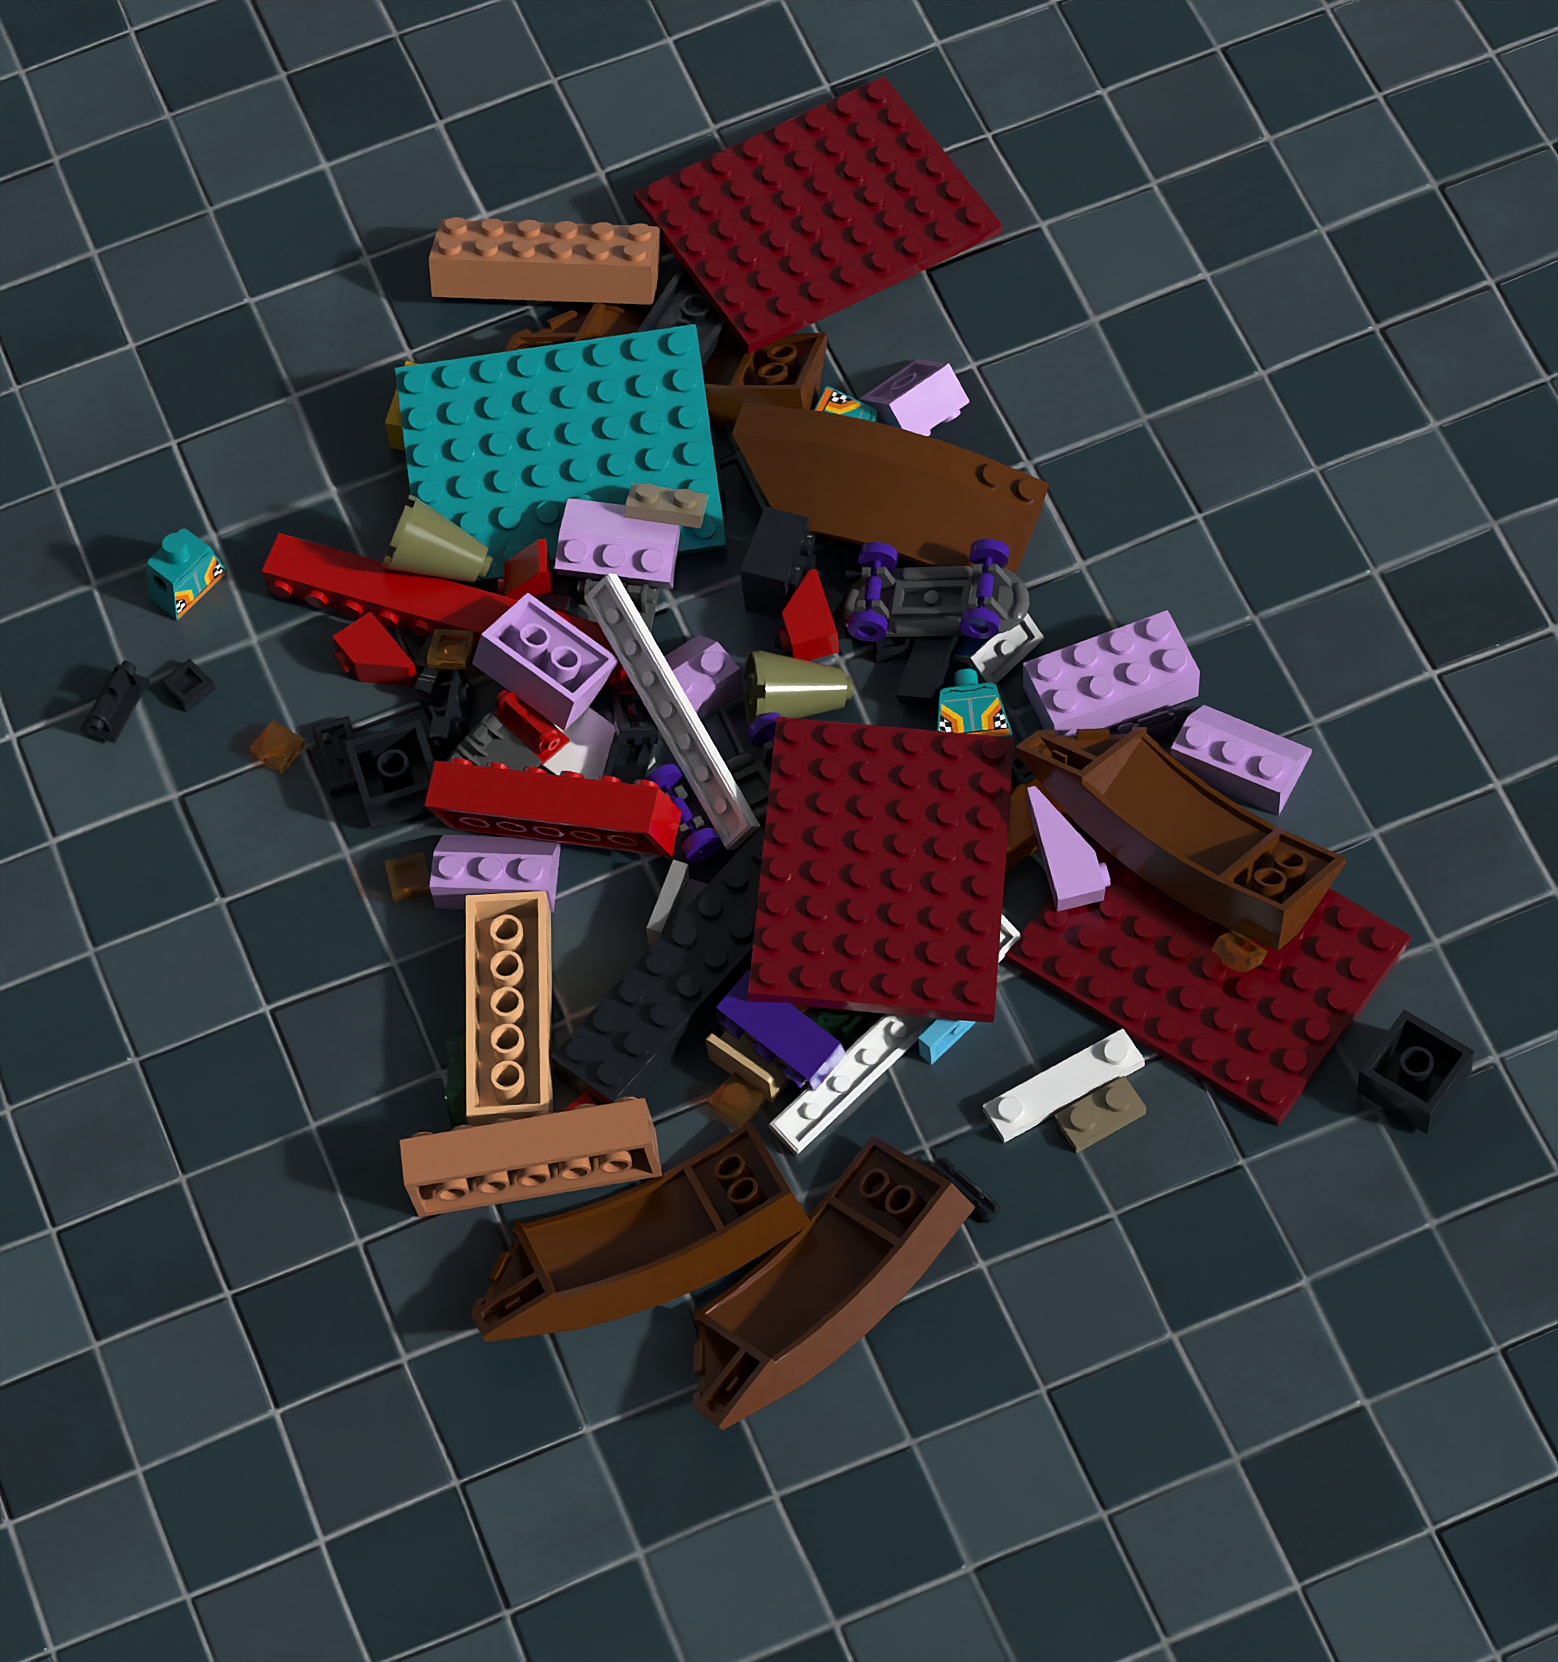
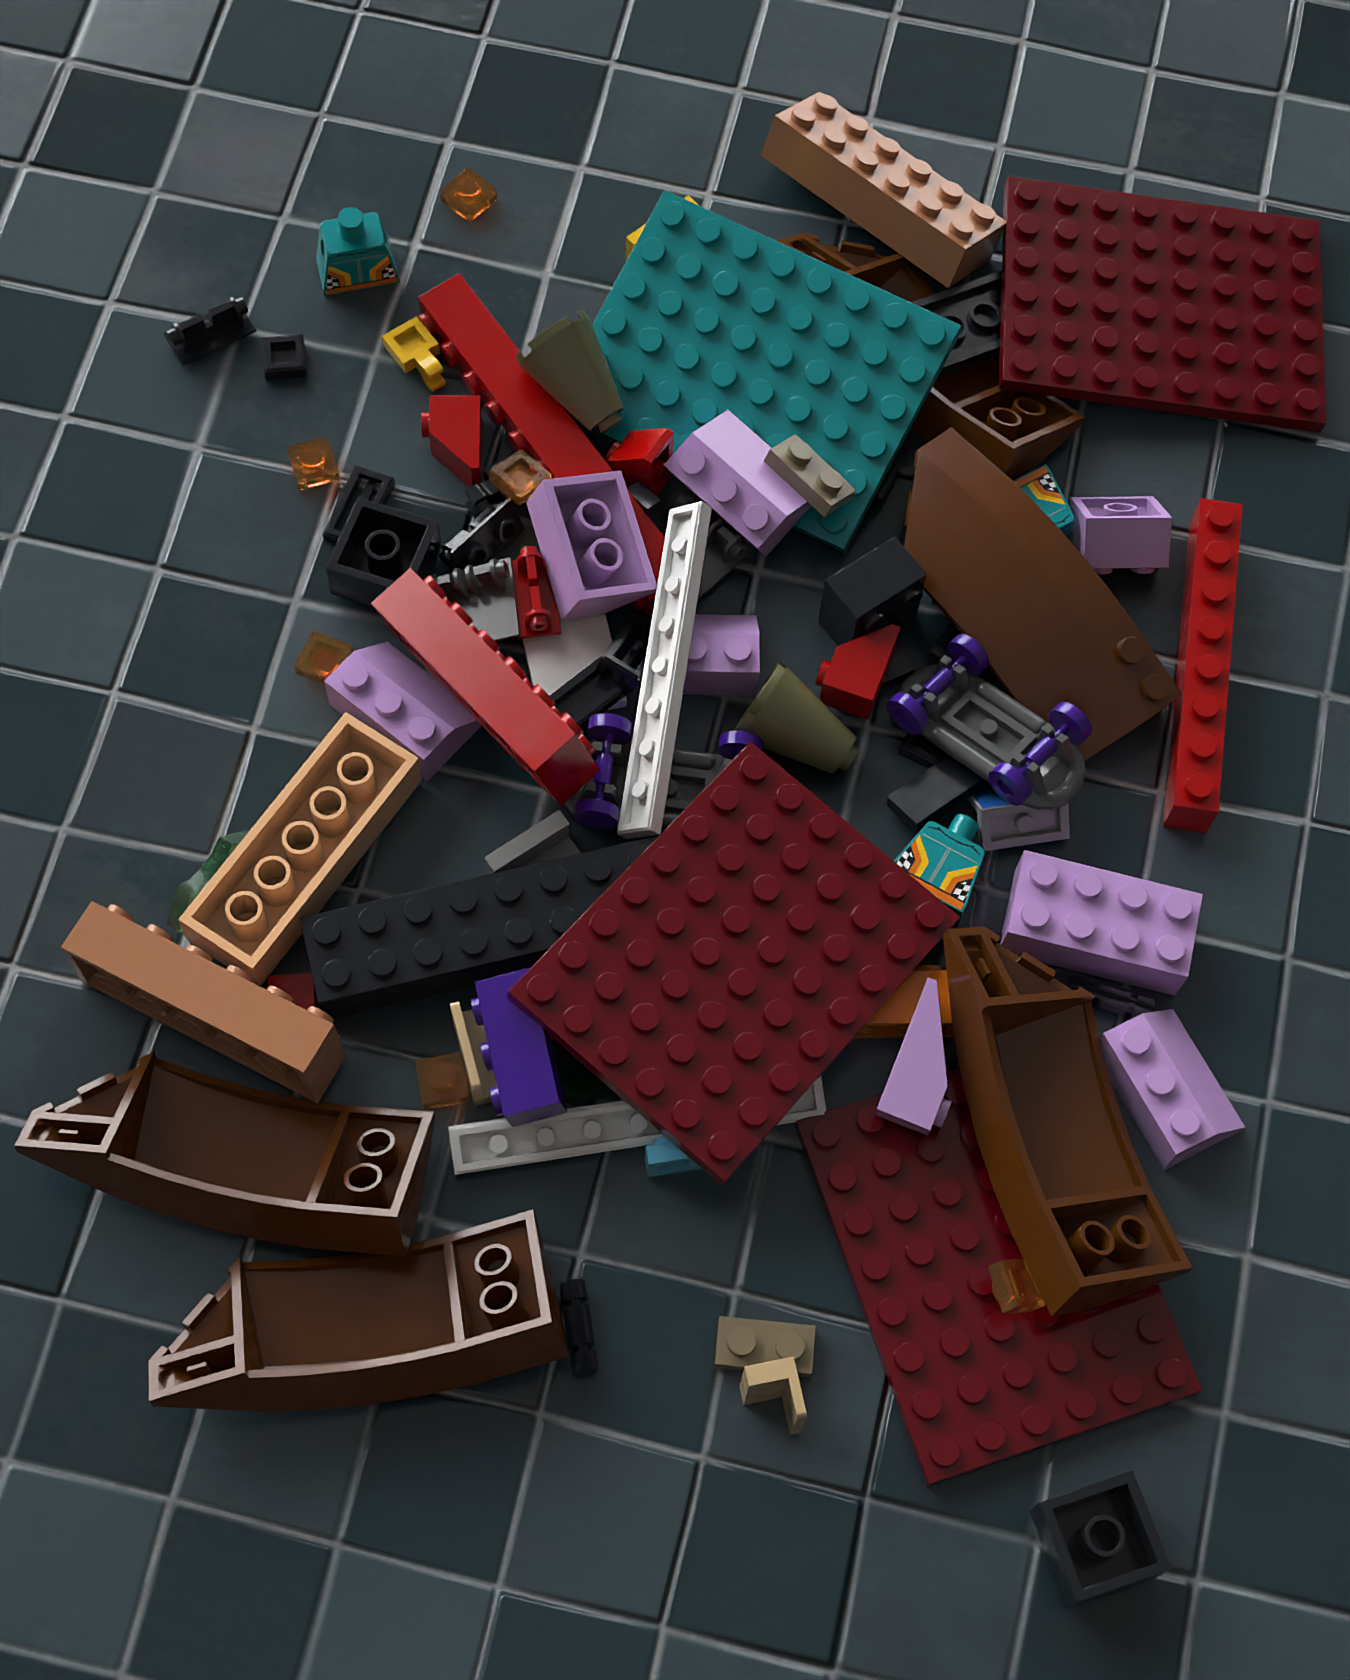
camera: 25 degrees right, 5 degrees up
white plate [983,1029,1145,1143] -> none
none -> yellow plate [382,316,446,392]
none -> clear orange plate [440,167,497,223]
none -> tan panel [739,1356,807,1435]
none -> red brick [1163,498,1243,833]

